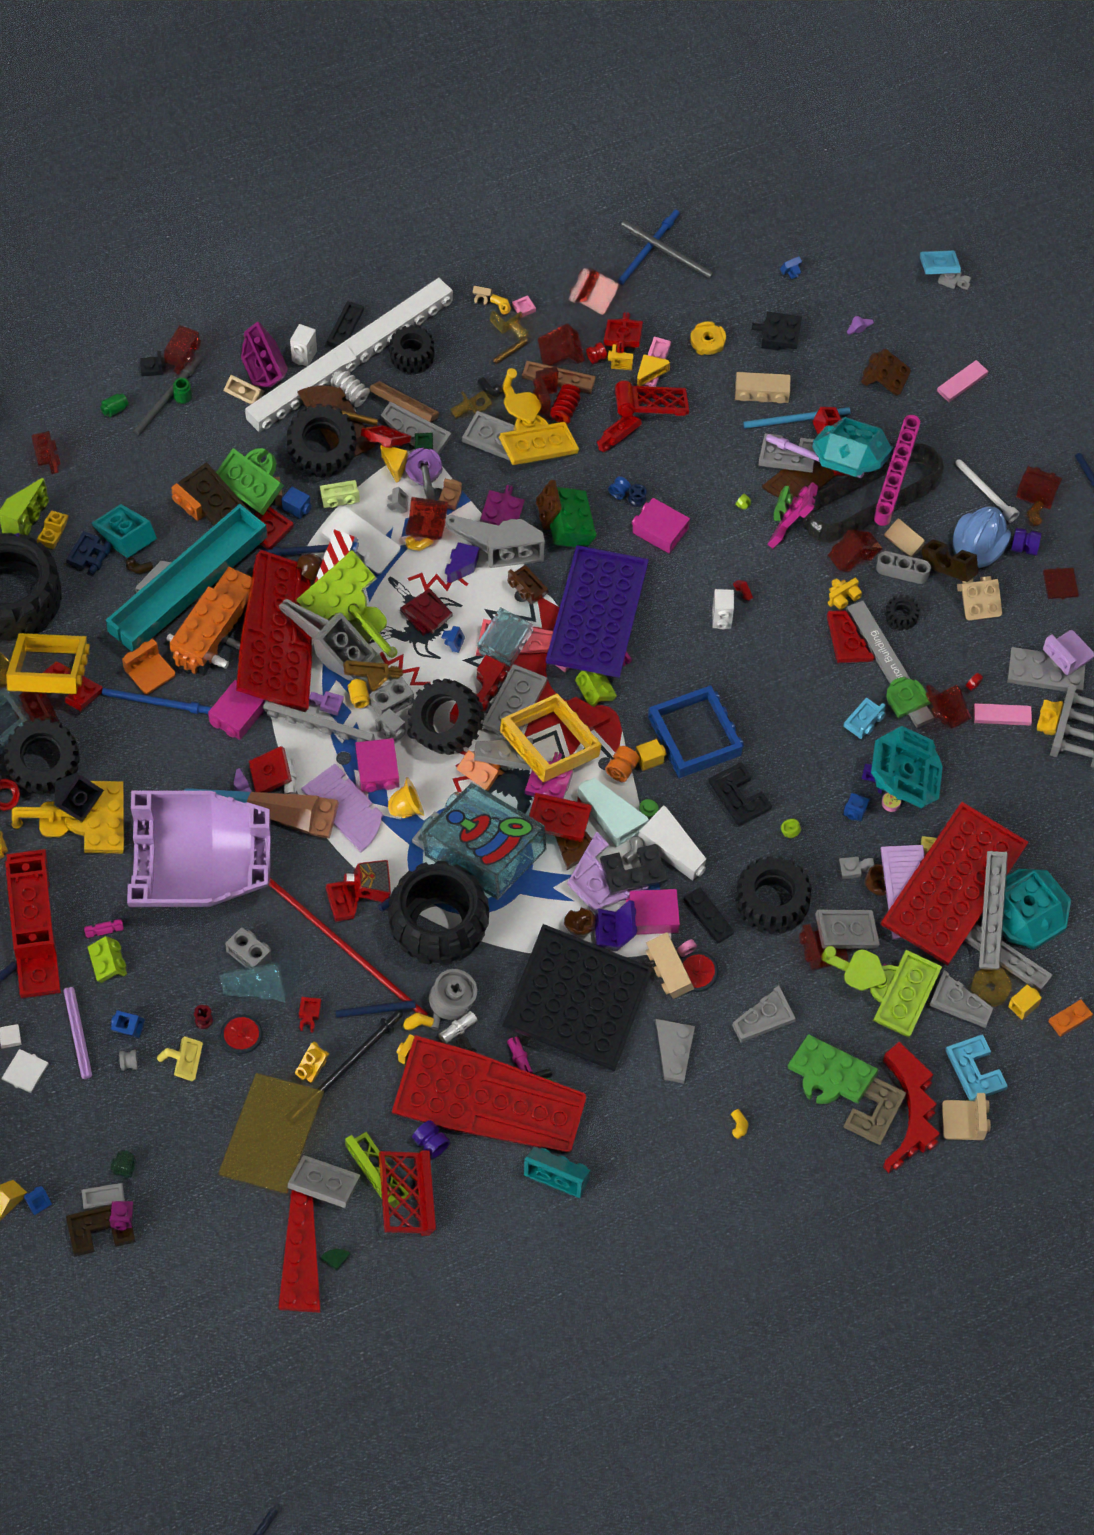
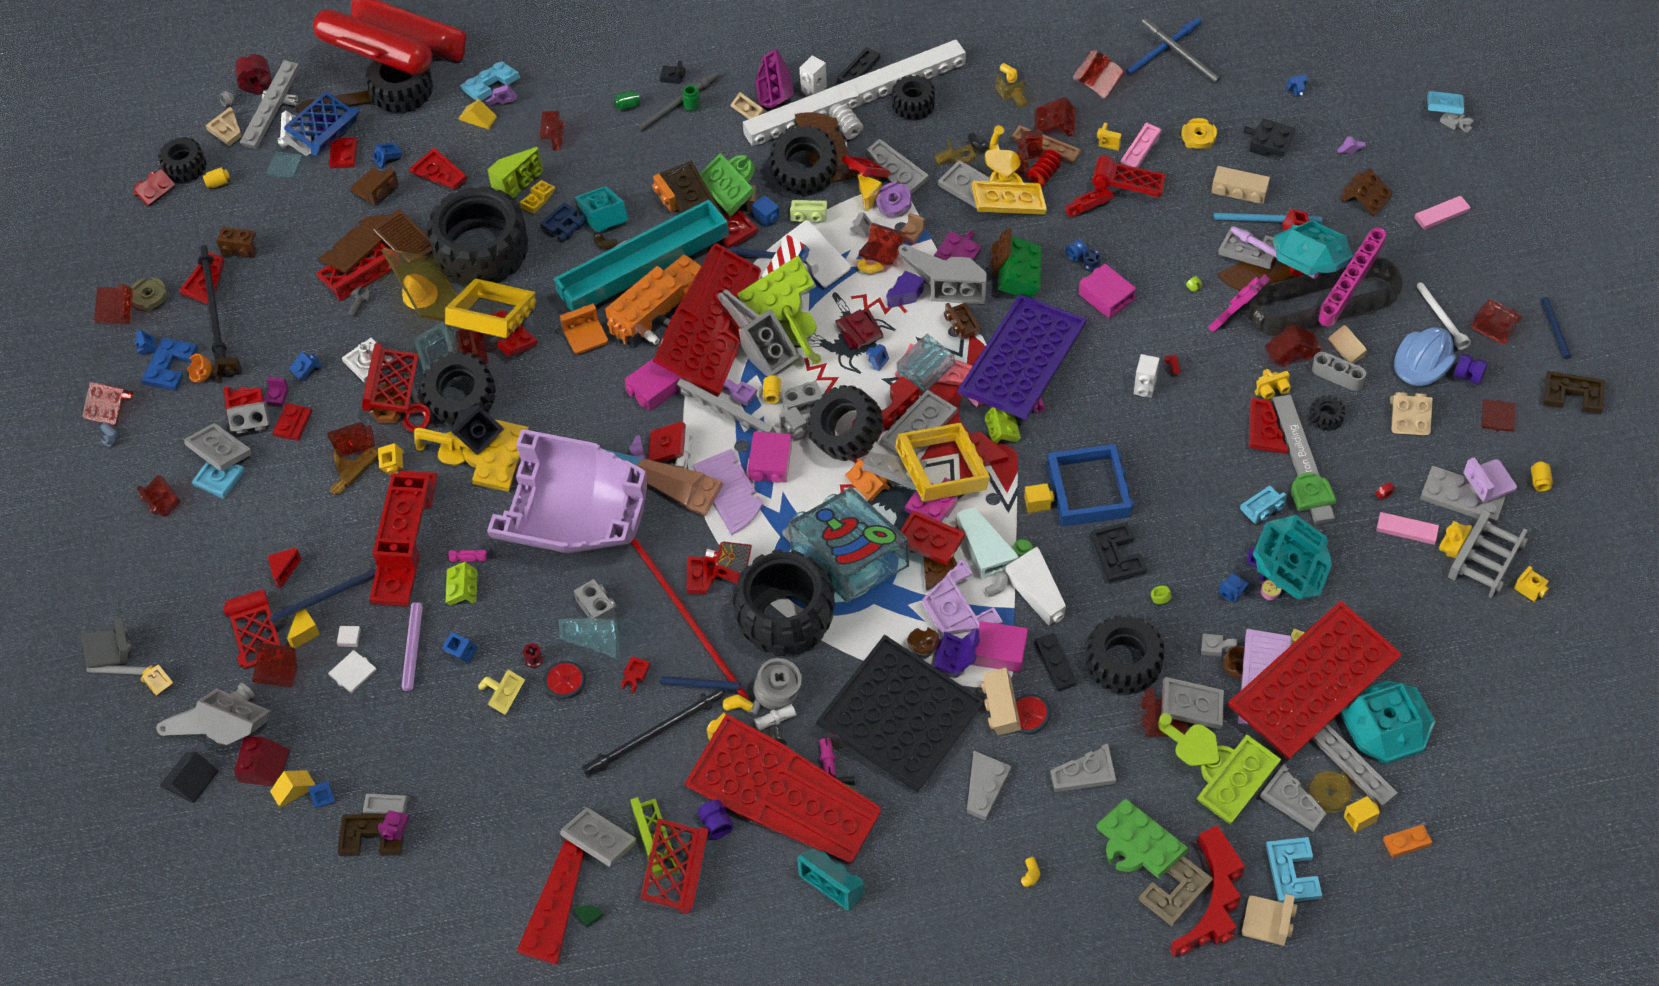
camera: 20 degrees right, 5 degrees down
blue bar [102,688,212,714] -> none
clear green plate [111,1150,136,1178] -> none
light grey wheel [119,1050,138,1071] -> none
clear red brick [164,325,201,374] -> none
clear yellow piece [218,1073,324,1194] -> none
yellow hips [295,1042,329,1083] -> none
reddish brown hair [297,553,323,580] -> none
pearl gold bar [325,406,378,426] -> none
pearl gold piece [343,660,403,691] -> none
medium nougat tile [369,381,439,422] -> none
yellow piece [388,777,424,818] -> none
dark green tile [415,433,433,450] -> none
dark grey bar [421,465,435,501] -> none
tan tile [473,286,493,305] -> none
pearl gold piece [489,336,531,366] -> none
bright pink tile [512,295,536,318] -> none
red wheel [586,342,607,364] -> none
black plate [600,844,667,895] -> none
red plate [604,312,643,353] -> none
orange wheel [605,746,640,782] -> none
yellow slope [637,355,670,386] -> none
bright pink tile [677,939,697,957] -> none
bright green slope [774,486,793,521] -> none
dark brown arch [922,539,978,582] -> none
clear red bracket [926,684,972,728] -> none
light grey plate [979,851,1008,970] -> none
clear orange arm [1027,501,1044,526] -> none

